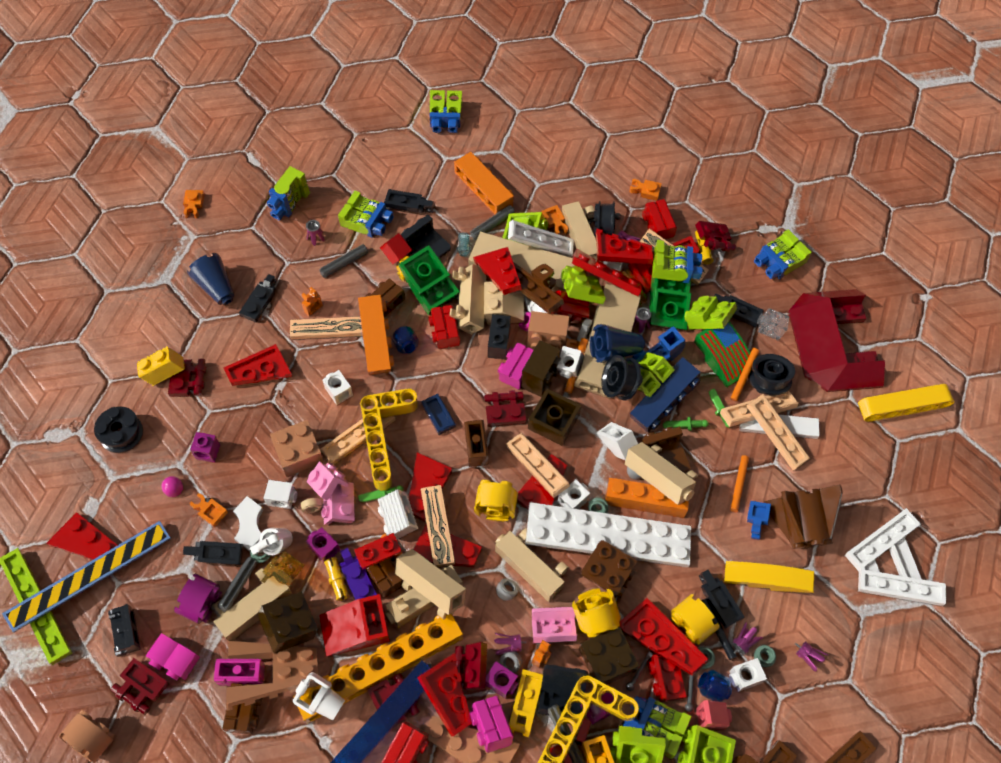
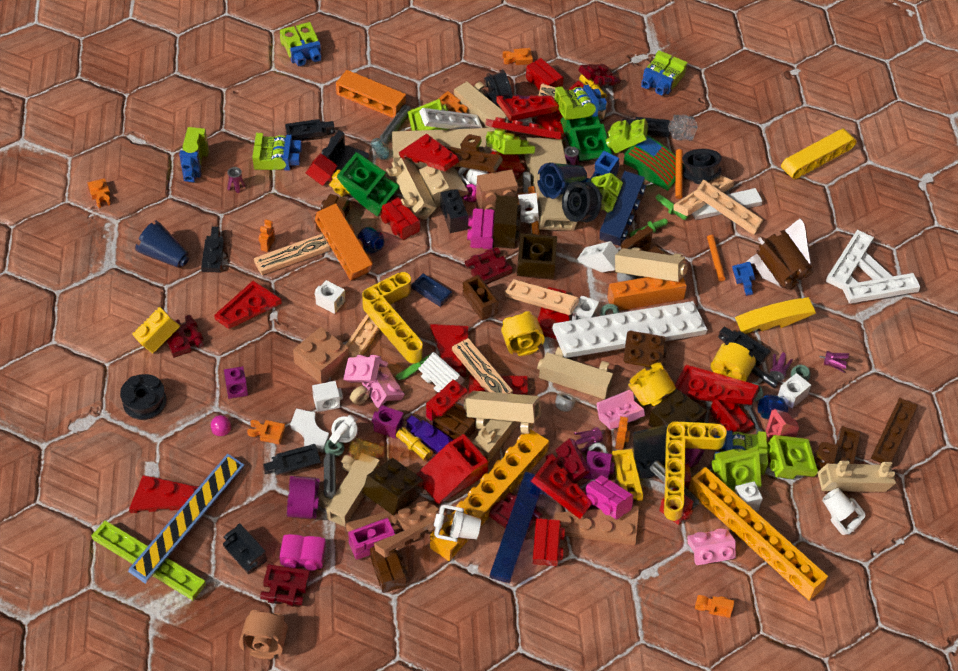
camera: 25 degrees left, 10 degrees down
dark grey axle [319,244,368,278] -> none
dark red slope [788,289,885,392] -> none

